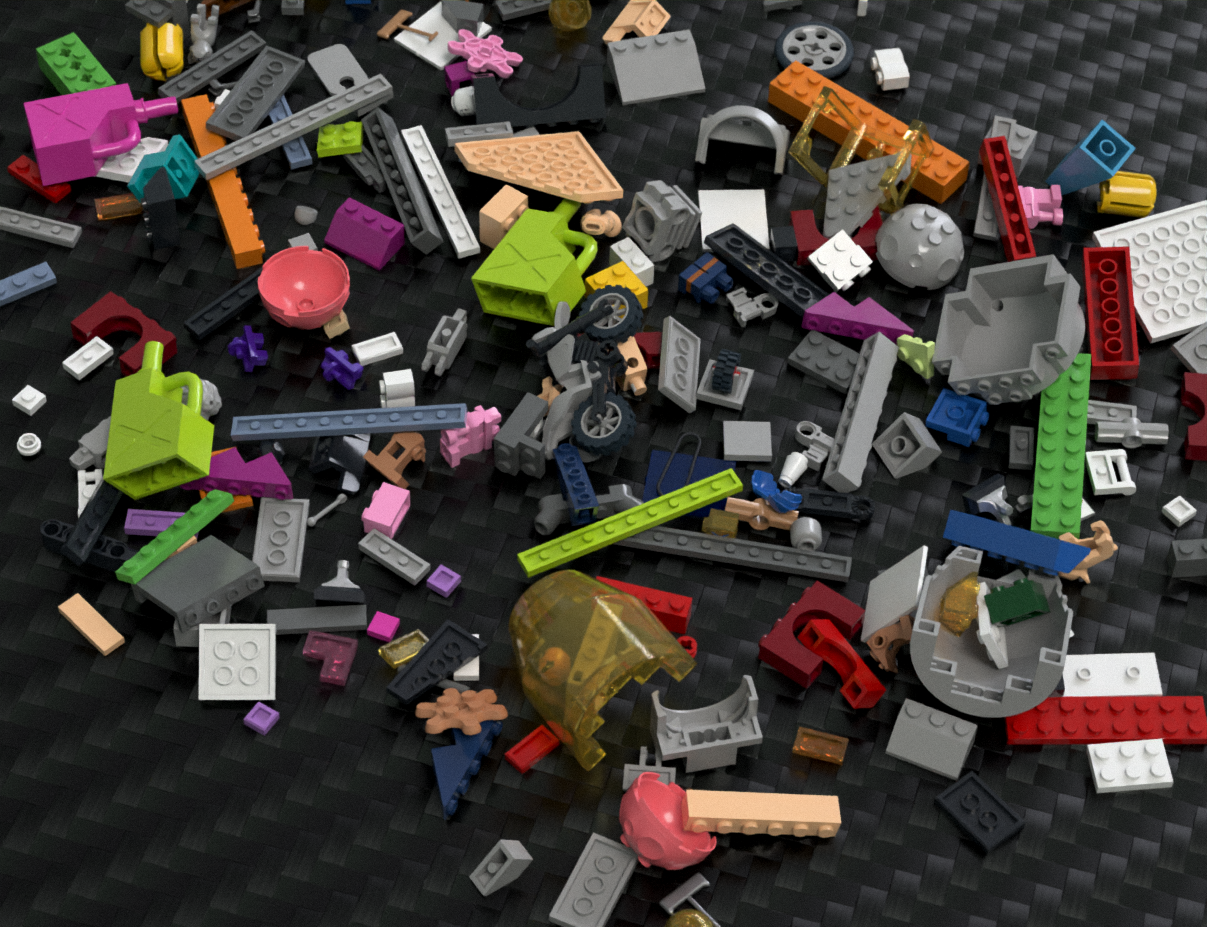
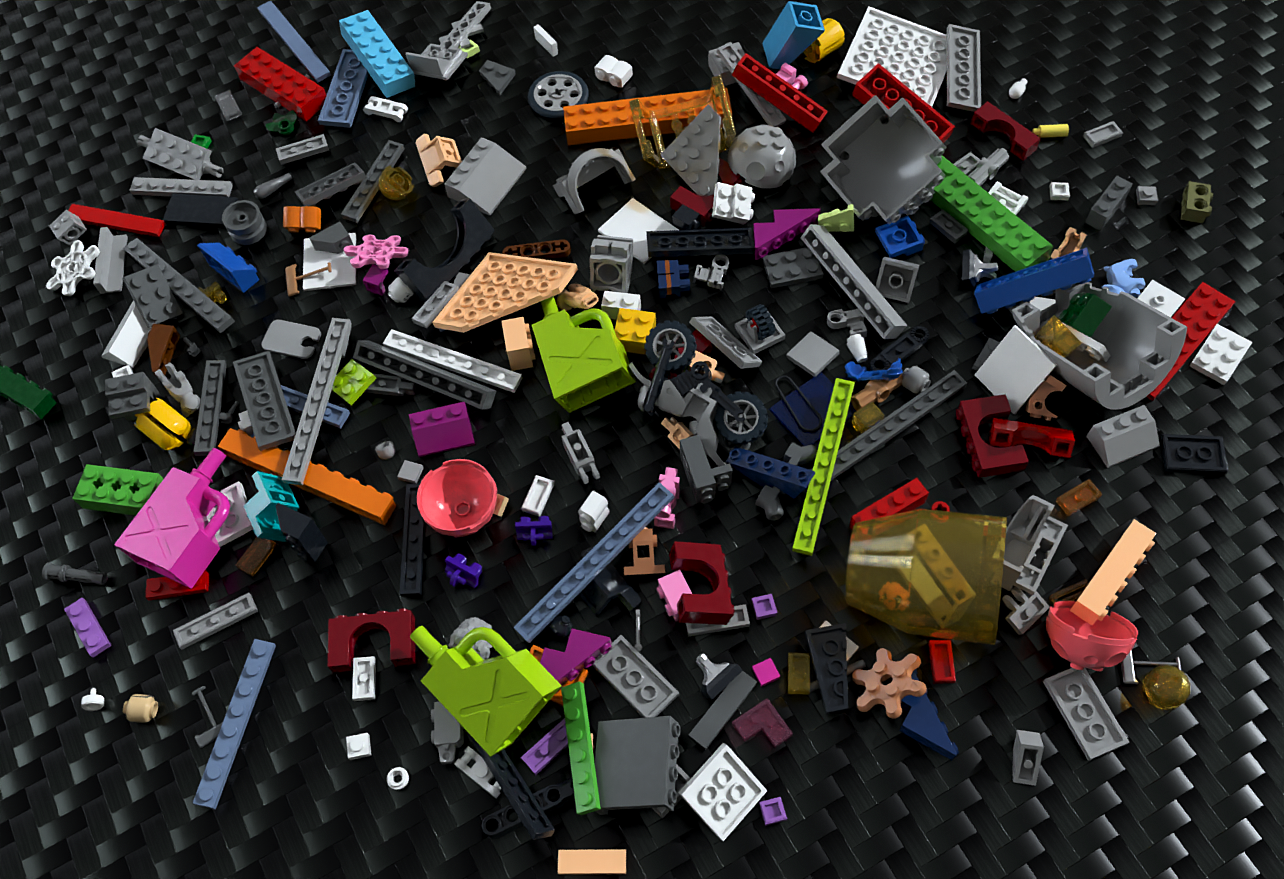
camera: 40 degrees left, 10 degrees up
none -> reddish brown beam [502,240,571,260]
none -> dark red arch [669,541,735,625]
none -> light blue animal [1102,259,1145,298]

